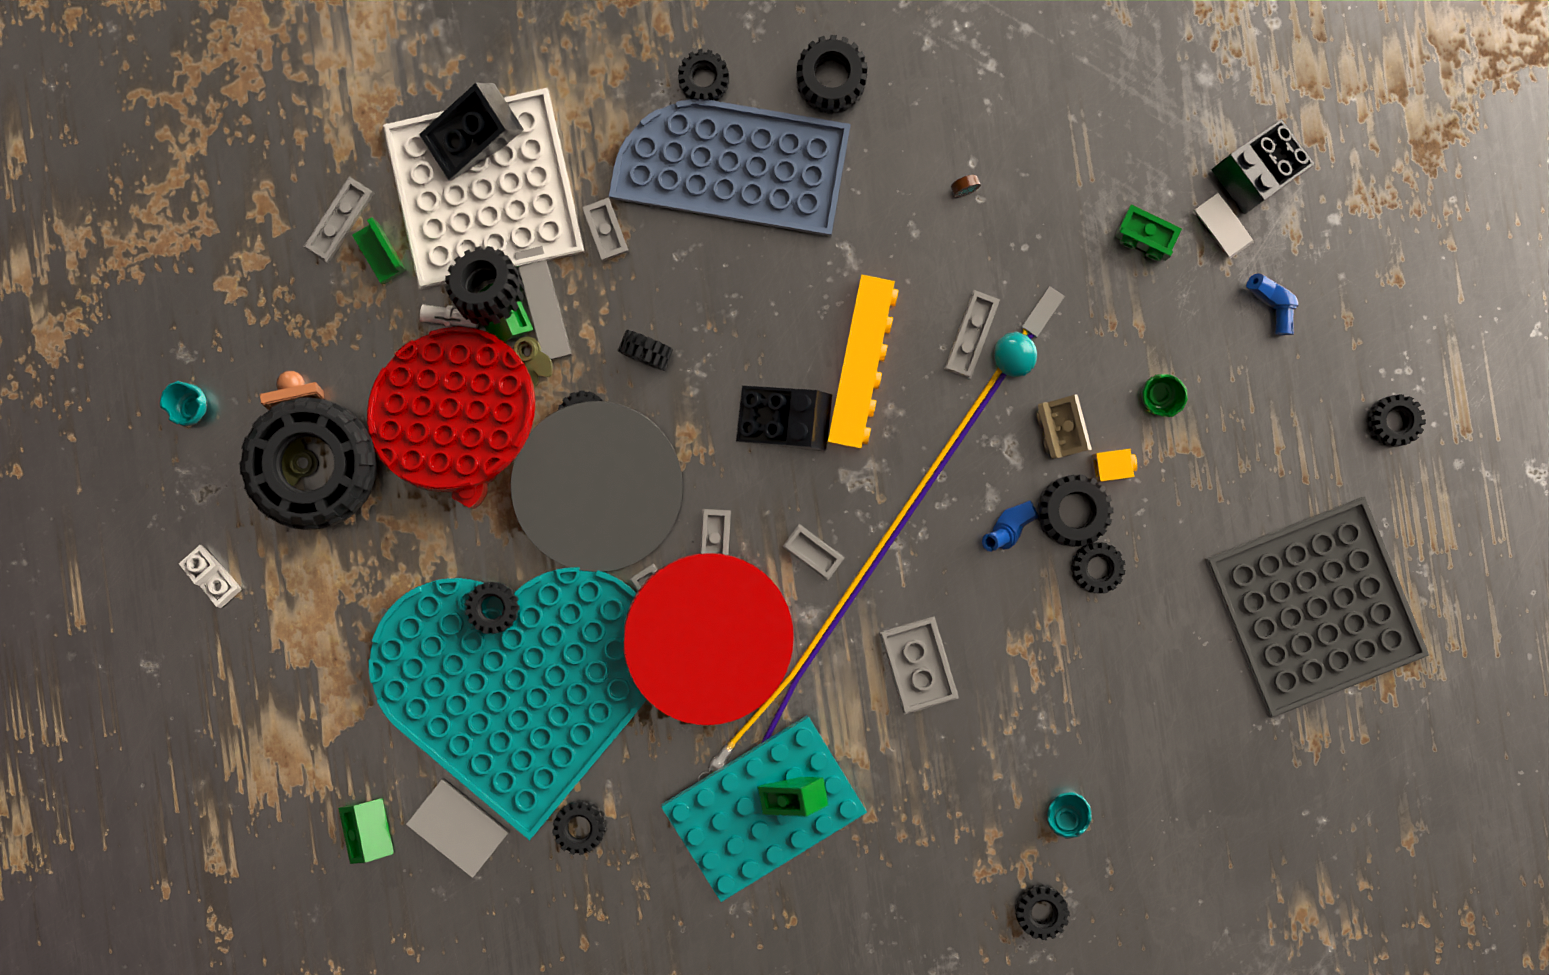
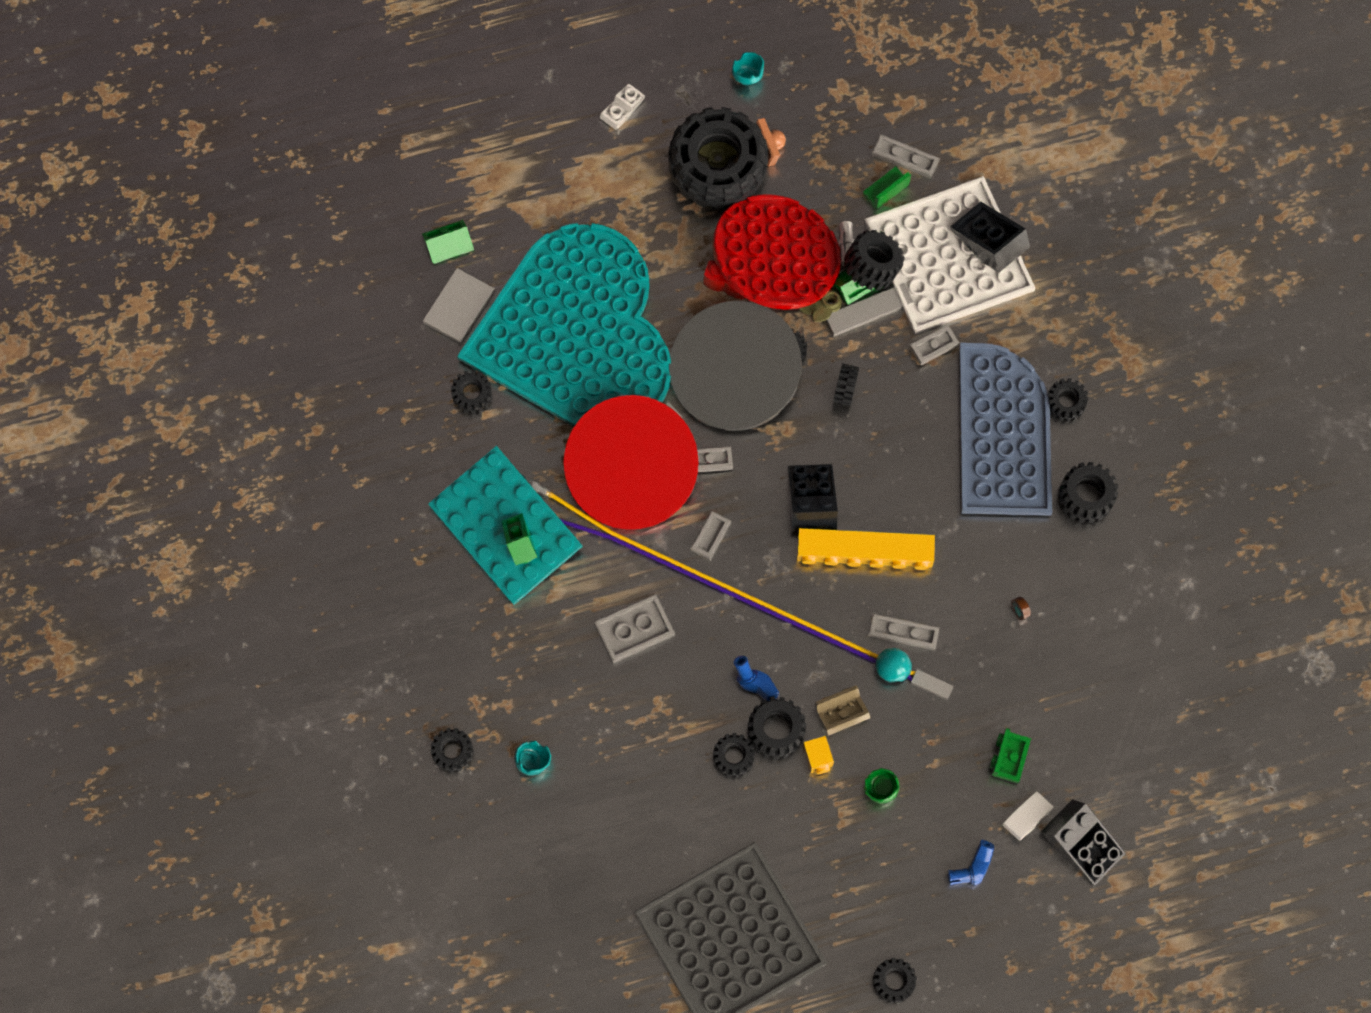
camera: 75 degrees right, 15 degrees down
black tyre [465,582,520,634] -> none

